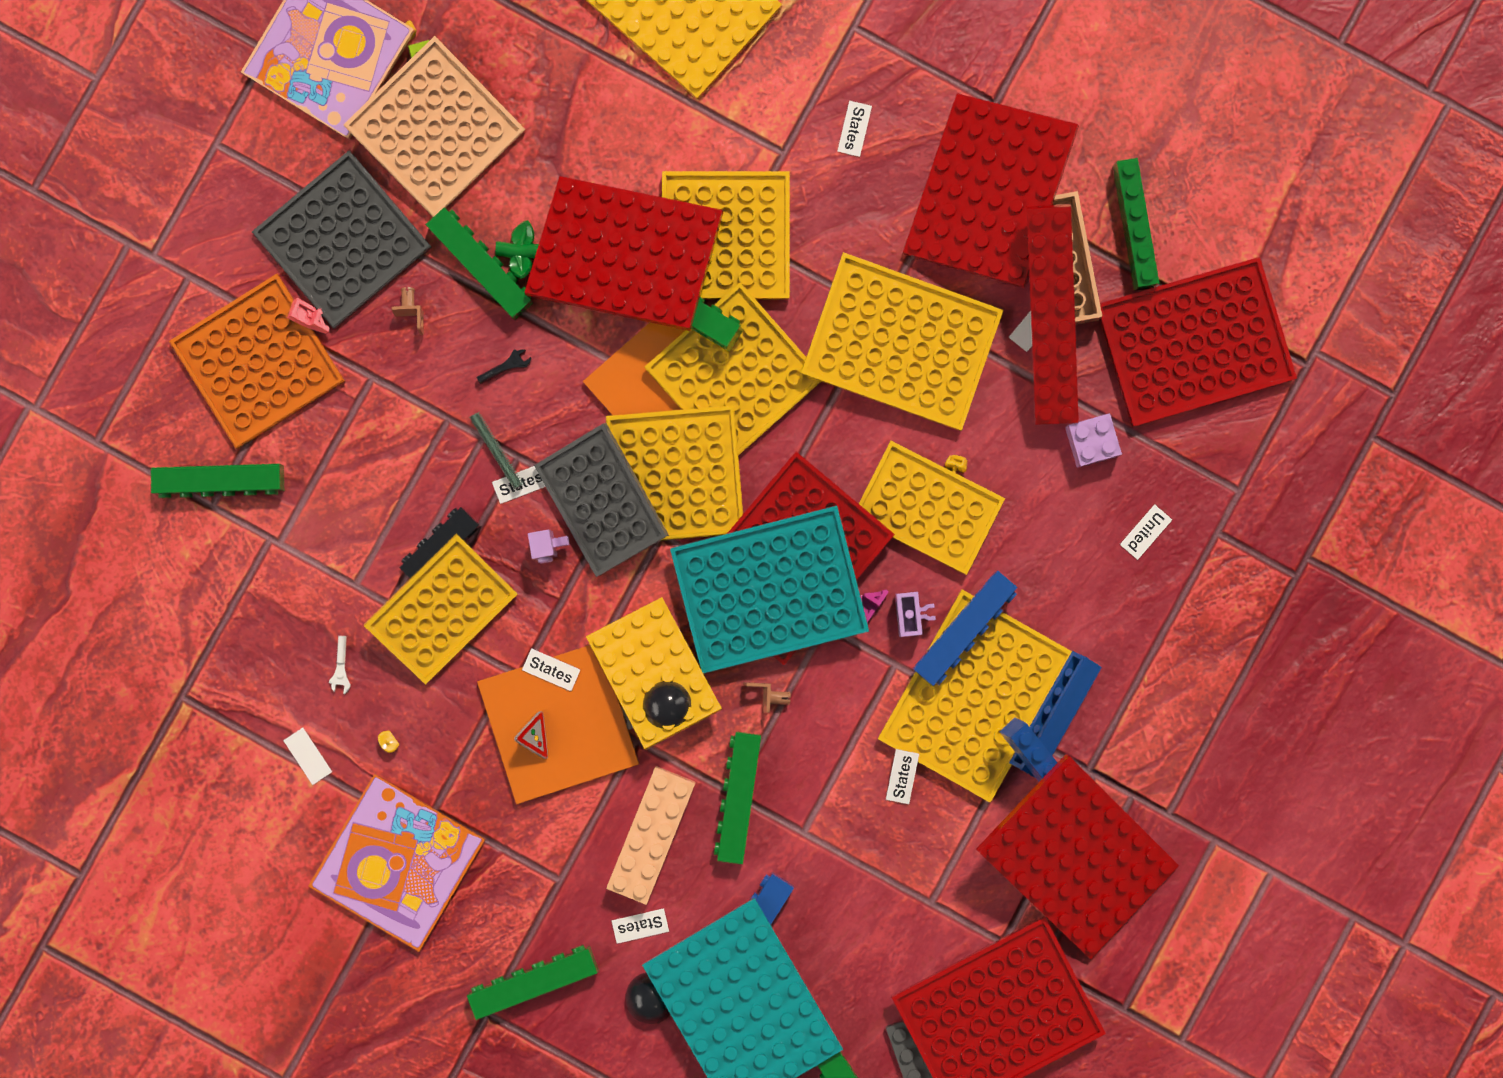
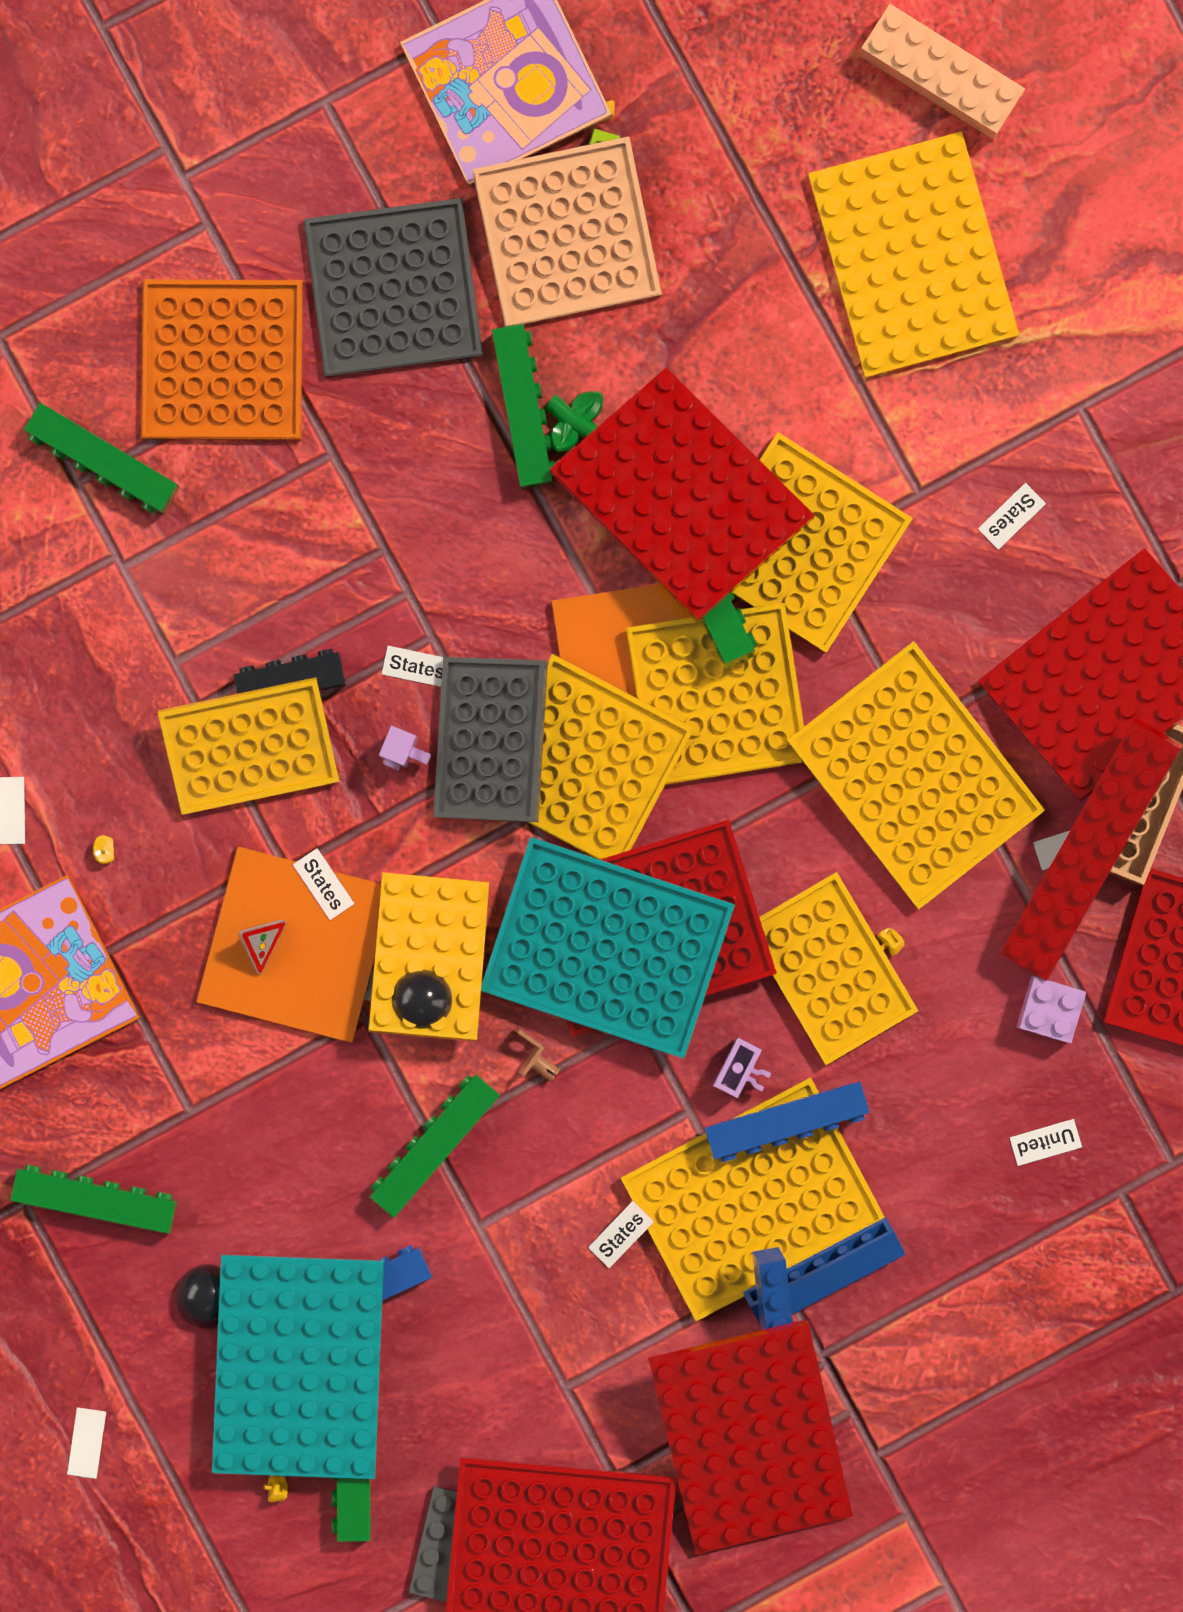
camera: 30 degrees right, 0 degrees up
coral slope [287,298,329,334] -> none
white piece [329,636,351,694] -> none
nougat bracket [392,287,424,335] -> none
sand green axle [469,412,524,489] -> none
black piece [476,349,532,384] -> none
light nougat brick [606,766,696,905] -> none
white sticker [612,908,669,944] -> none
dark pink slope [861,590,889,623] -> none

